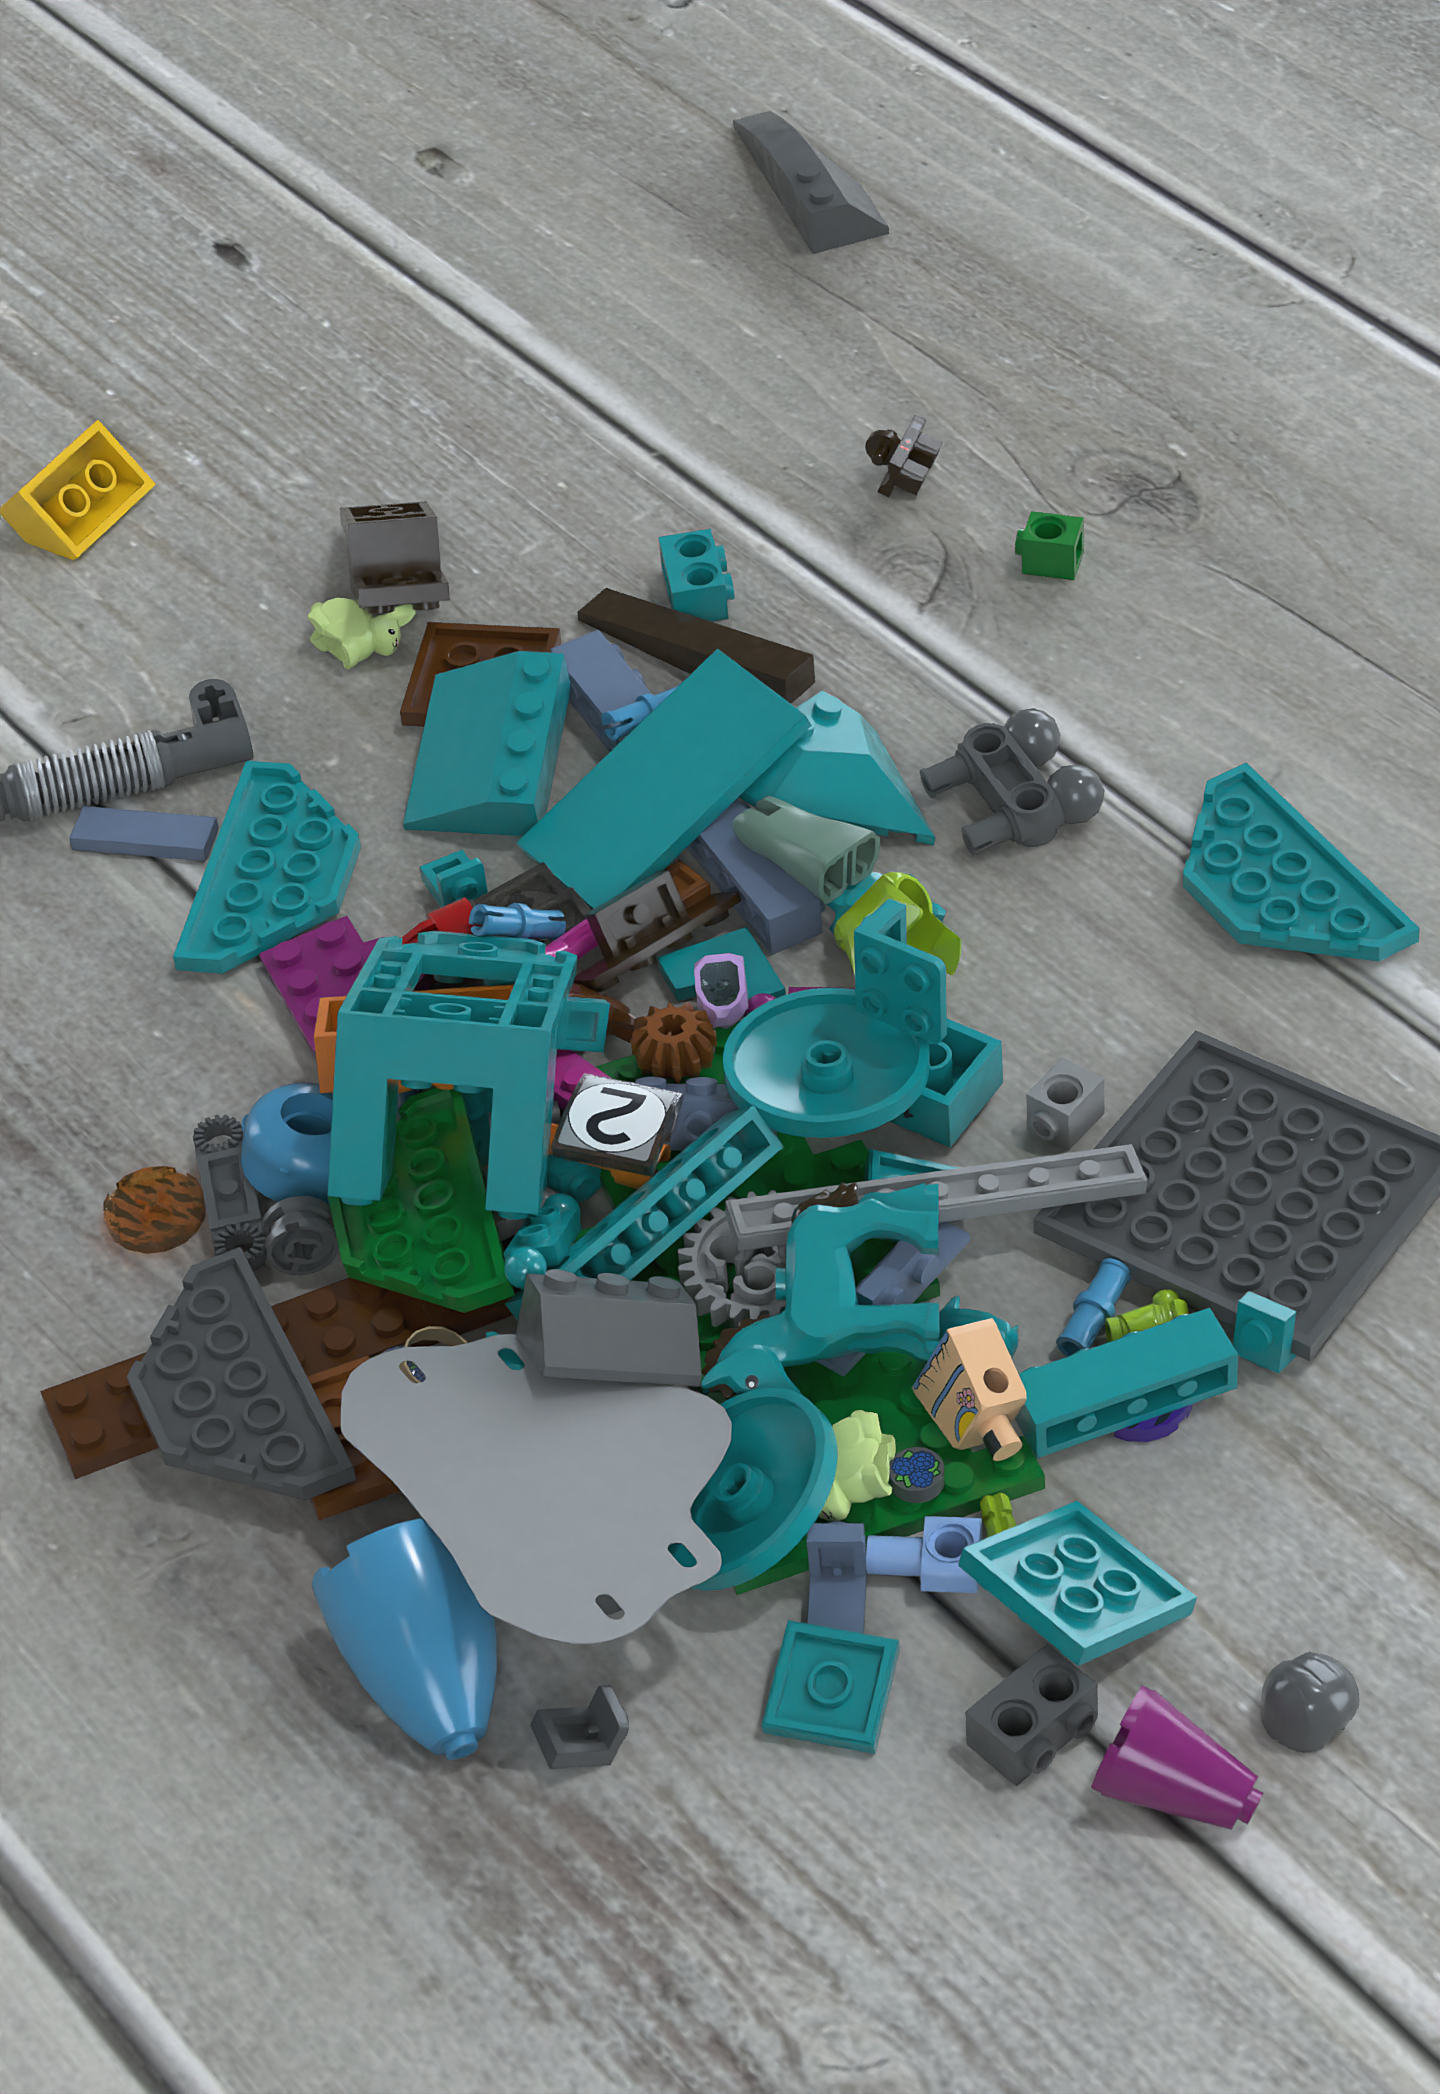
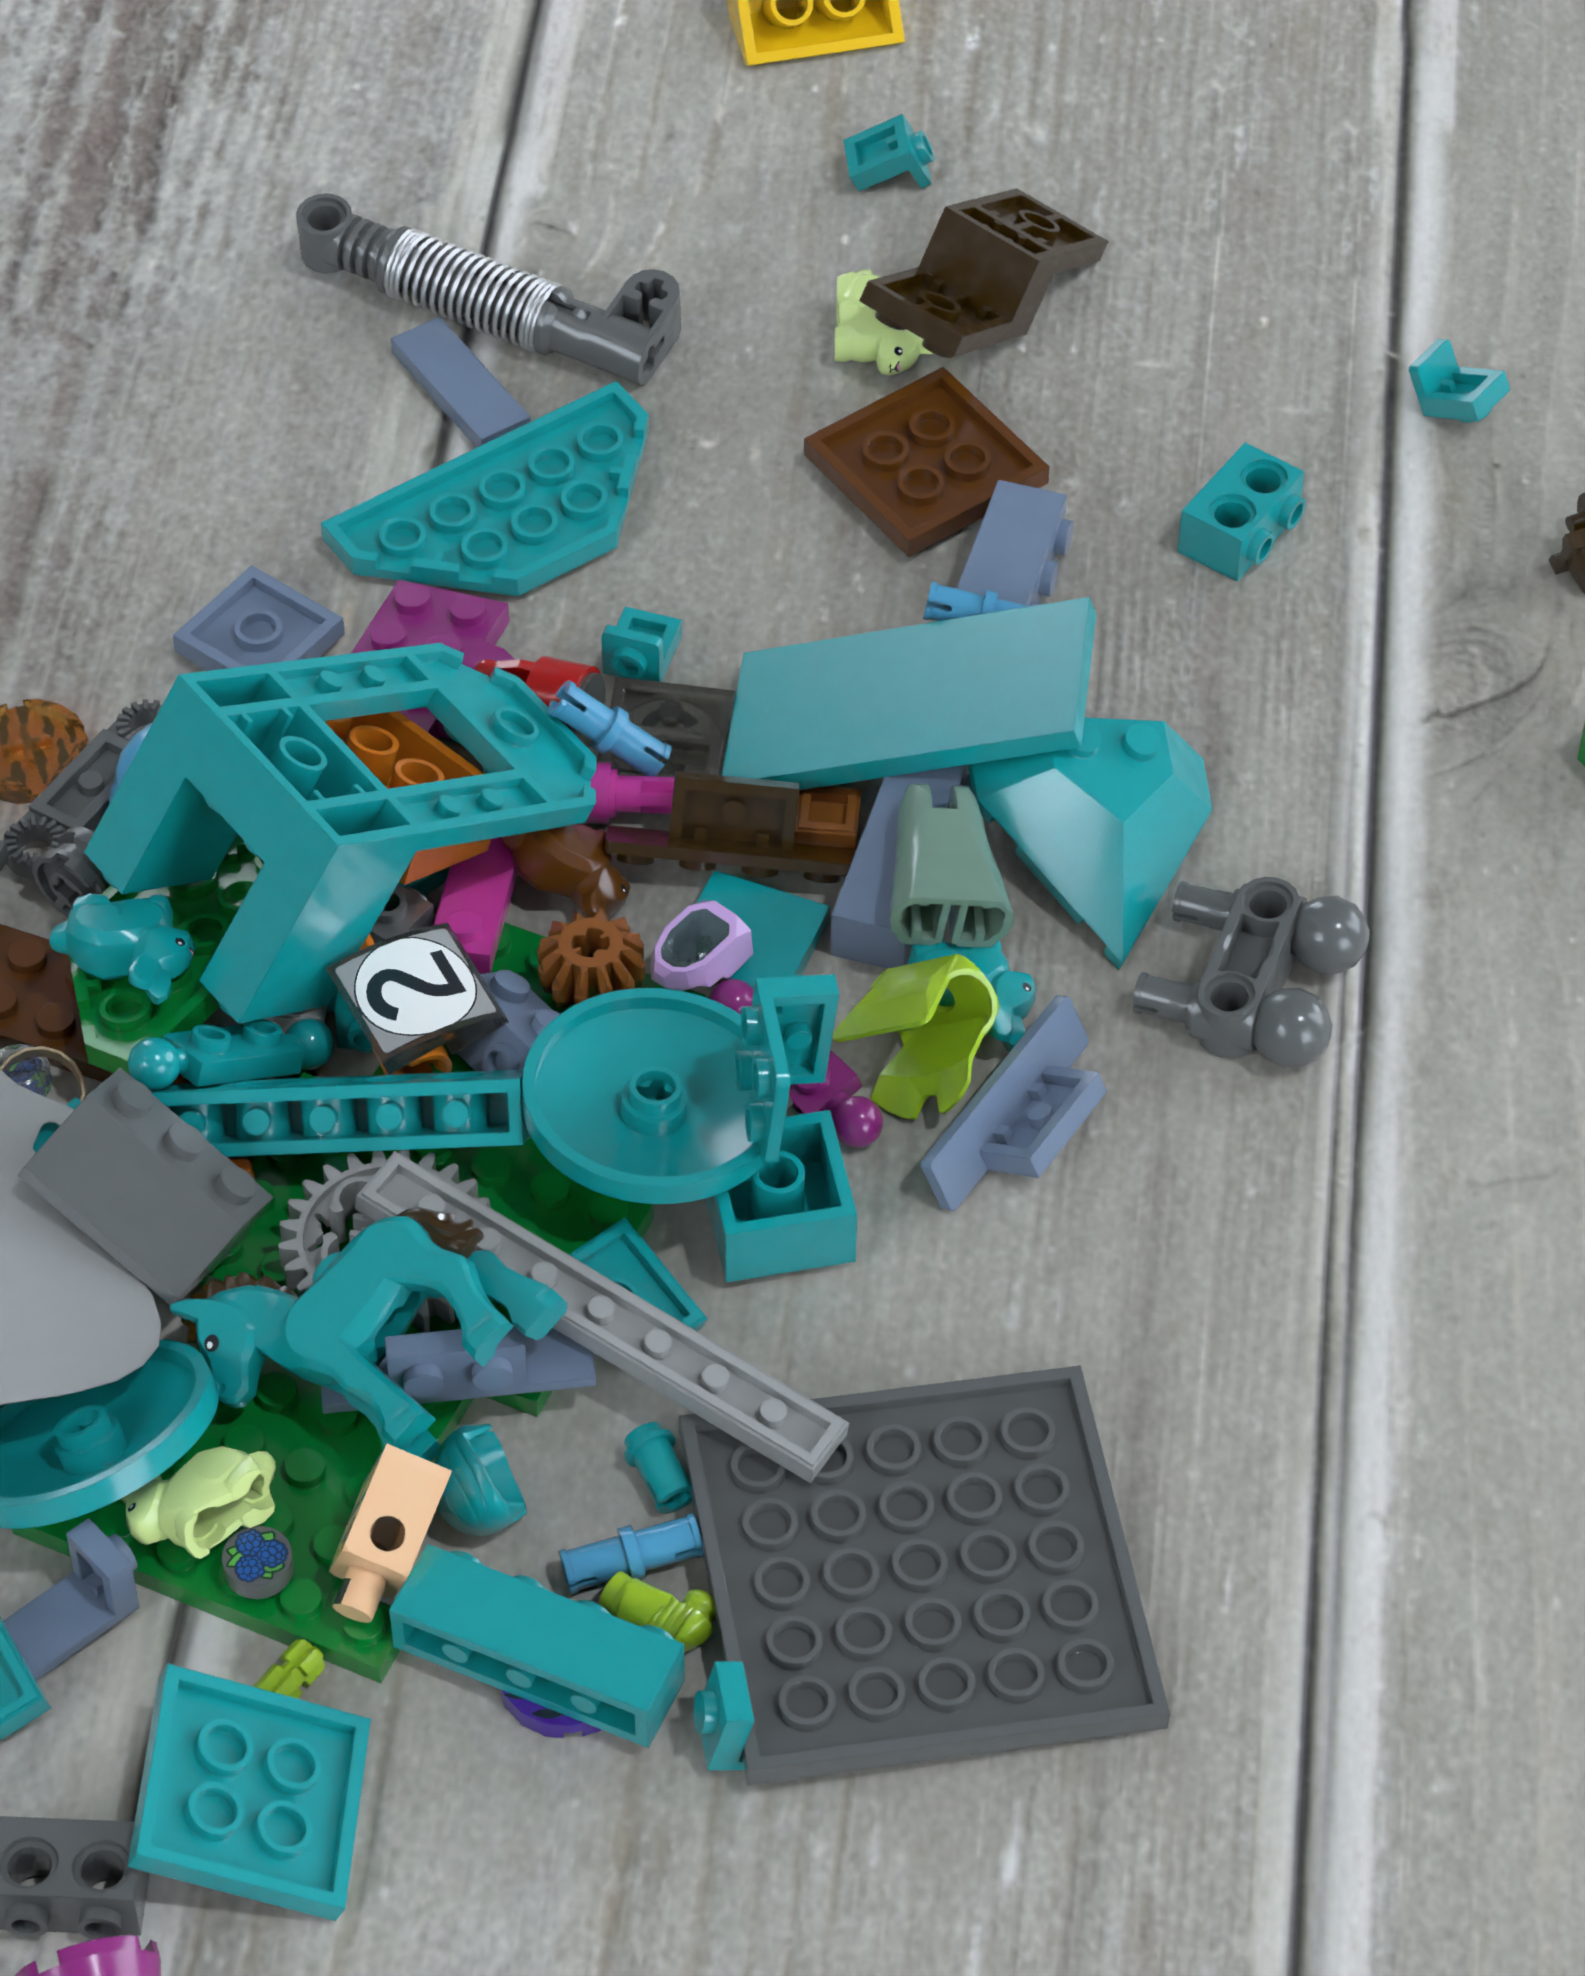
camera: 40 degrees right, 5 degrees up
teal slope [403,651,571,836] -> none
teal plate [557,997,610,1053] -> none
dark brown slope [577,588,815,704] -> none
light blue piece [866,1516,982,1593] -> none
light grey brick [1026,1057,1105,1150] -> none
teal plate [1183,762,1420,962] -> none
none -> teal animal [49,893,196,1005]
none -> sand blue plate [173,565,345,671]
none -> teal pin [624,1422,692,1514]
none -> teal bracket [843,114,935,191]
none -> sand blue bracket [921,995,1107,1211]
none -> teal bracket [1409,339,1511,423]

